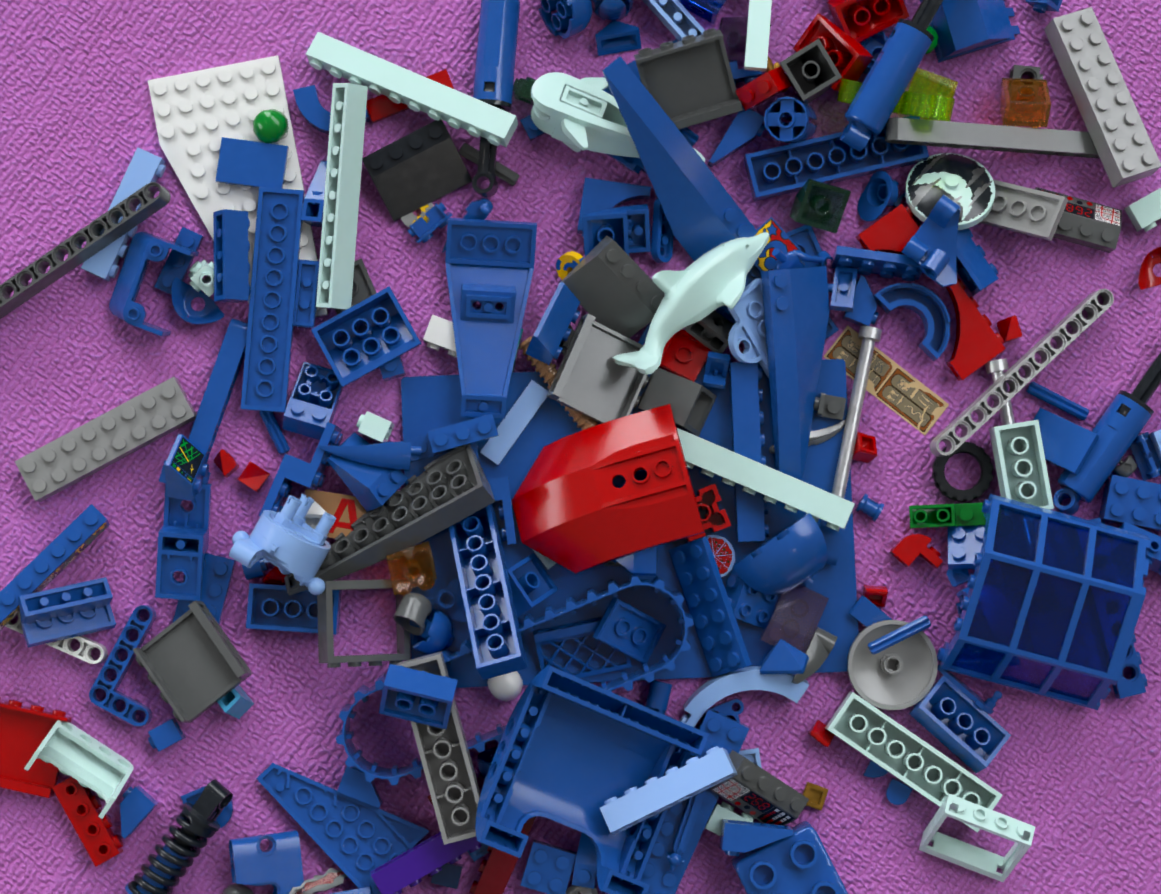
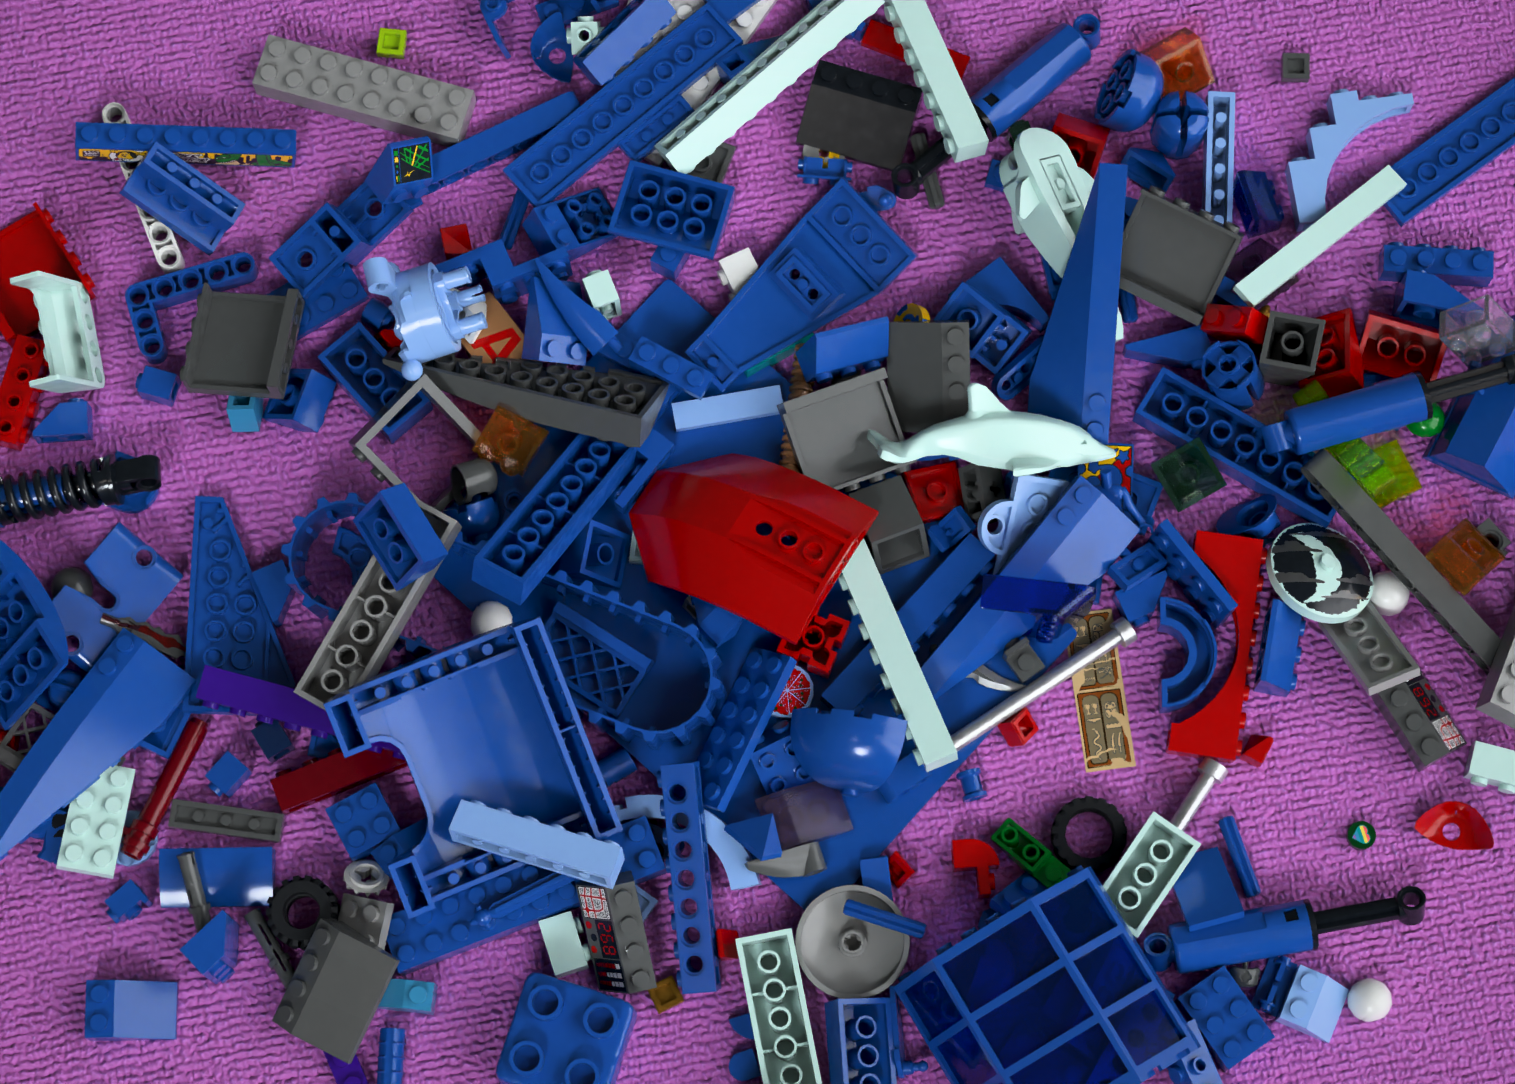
camera: 50 degrees right, 10 degrees down
red slope [214,449,239,478] -> none
blue tile [593,597,667,664] -> none
blue slope [719,819,794,856] -> none
blue panel [902,194,961,287] -> none
light grey beam [930,289,1114,457] -> none
none -> blue slope [262,368,337,433]
none -> blue tile [332,526,373,587]
none -> lime plate [376,28,407,59]
none -> blue brick [657,761,722,994]
none -> clear blue windscreen [980,574,1097,643]
none -> red slope [1052,112,1110,179]
none -> dark green tile [1346,821,1376,850]
none -> white hair [1370,570,1410,616]

